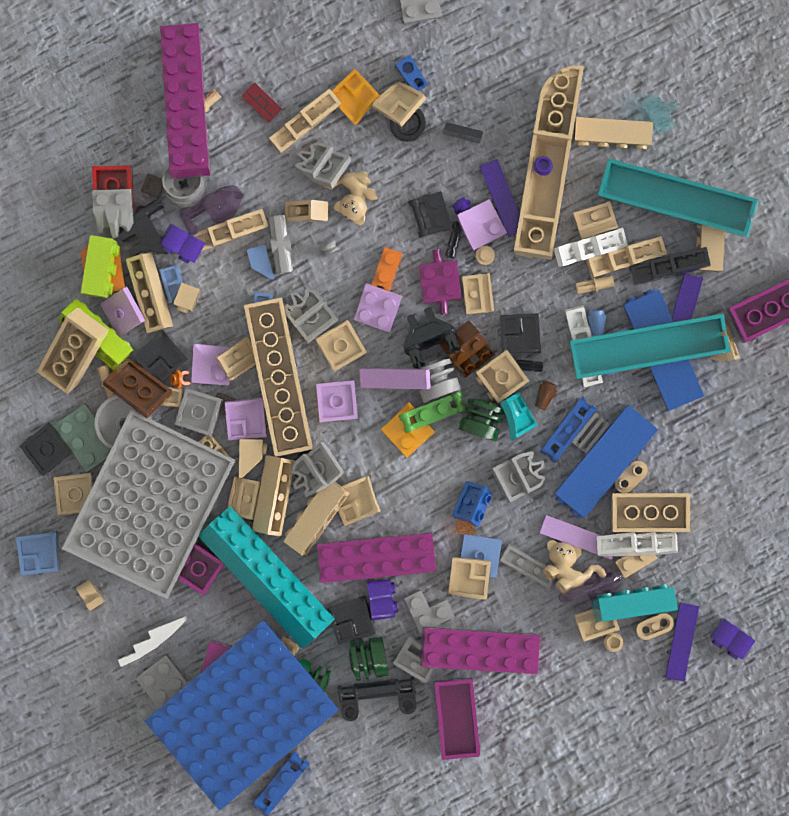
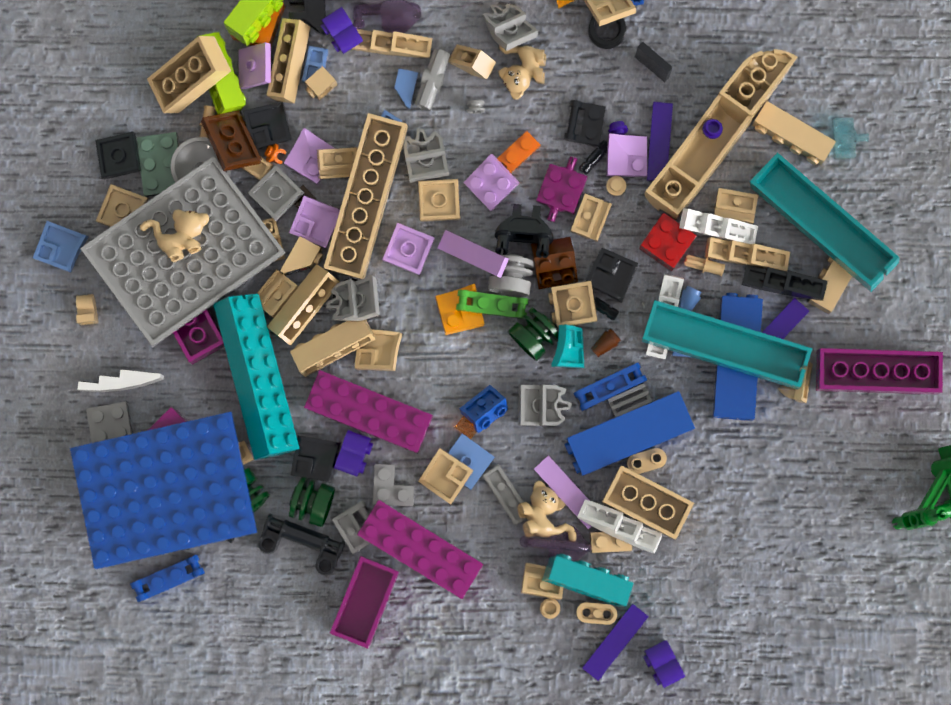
camera: 35 degrees right, 5 degrees down
none -> tan animal [140,209,209,262]
none -> red brick [639,213,697,272]

